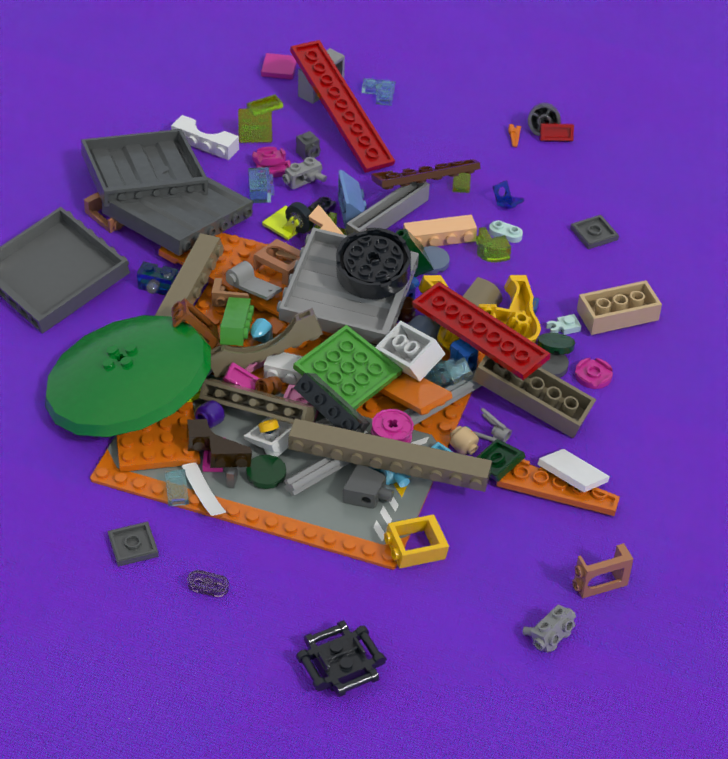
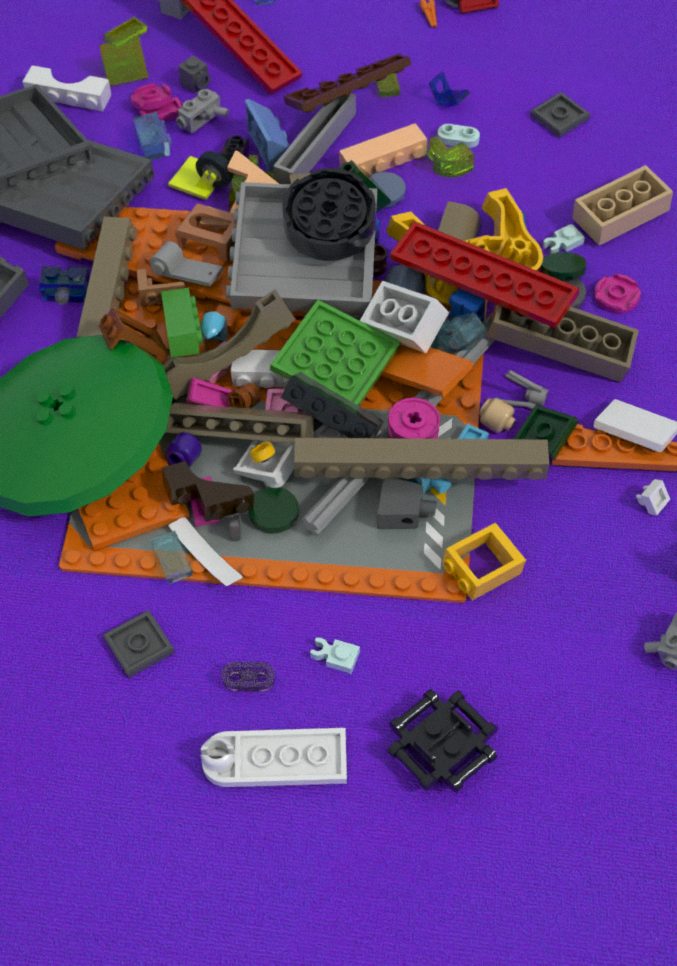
camera: 10 degrees left, 10 degrees up
none -> white plate [201,728,347,787]
none -> light aqua plate [310,638,360,674]
none -> white tile [636,479,670,516]

